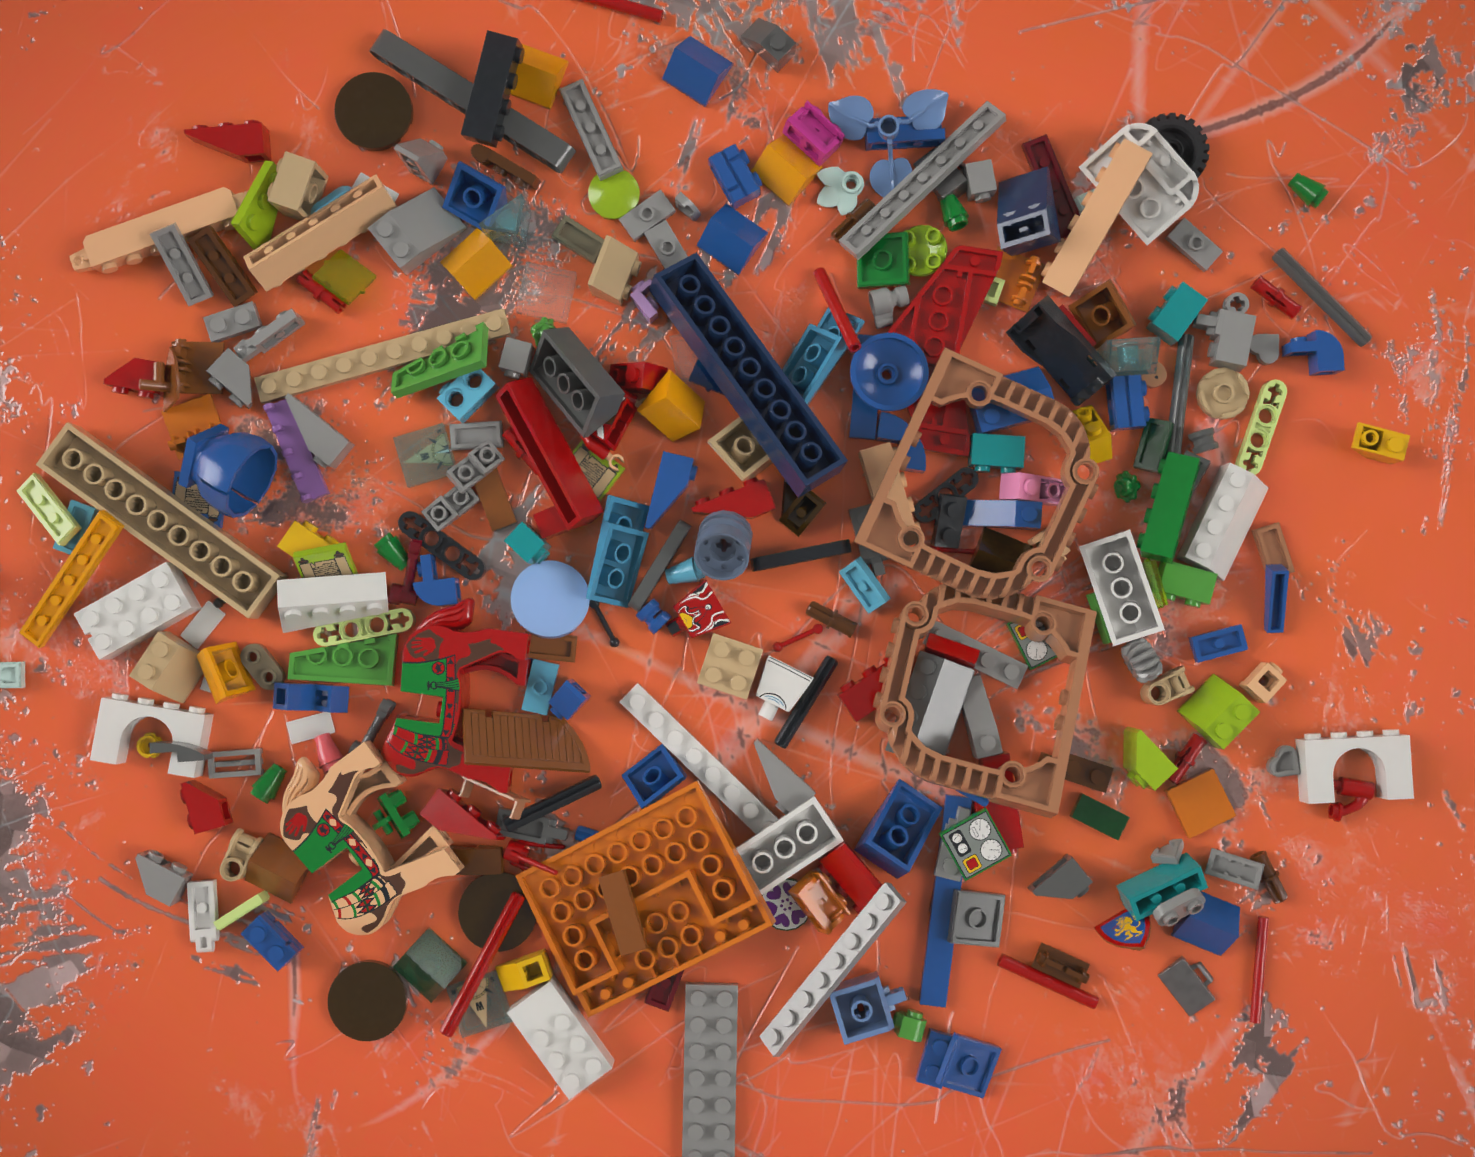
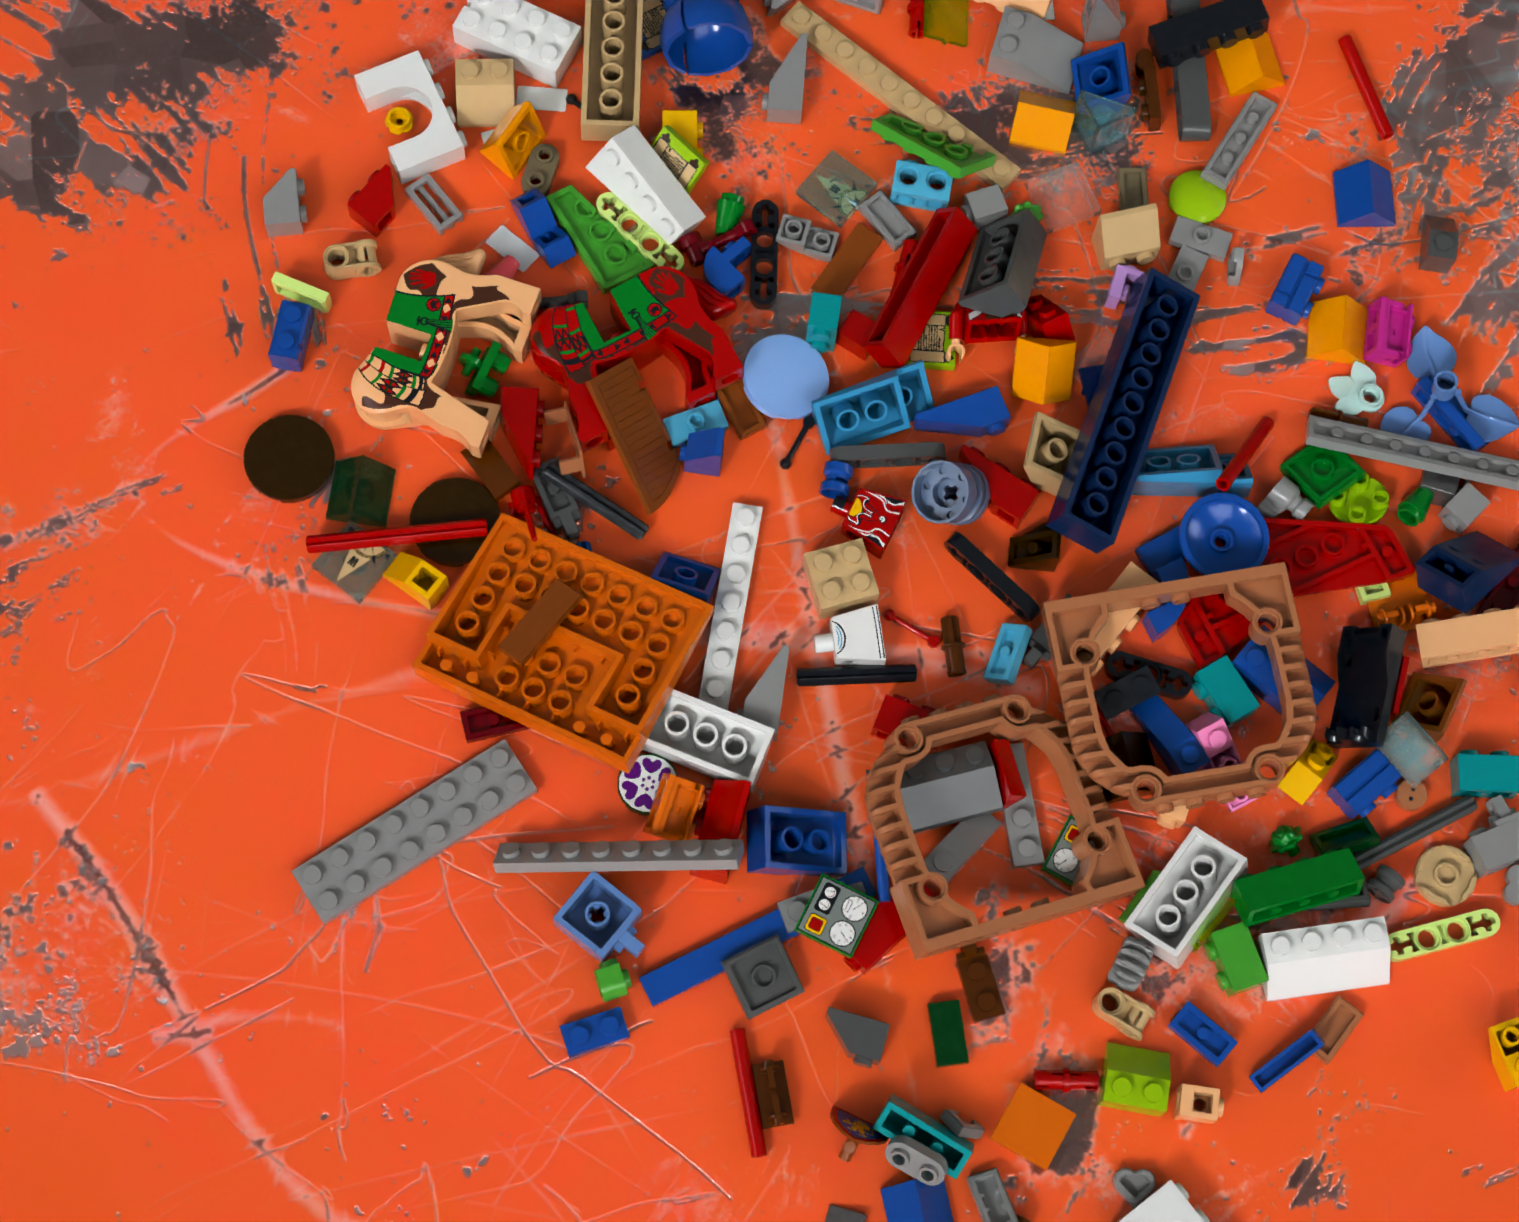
camera: 50 degrees right, 15 degrees down
dark grey slope [149,741,213,762] -> none
white hinge [187,879,220,953] -> none
dark orange slope [245,833,309,904] -> none
green cone [250,763,287,804] -> none
medium lavender hinge [263,399,330,504] -> none
light grey slope [446,439,505,494] -> none
white brick [507,975,615,1100] -> none
medium azure cone [665,557,705,585] -> none
blue slope [697,204,768,276] -> none
blue tile [935,1032,1002,1098] -> none
lime slope [1123,727,1178,791] -> none

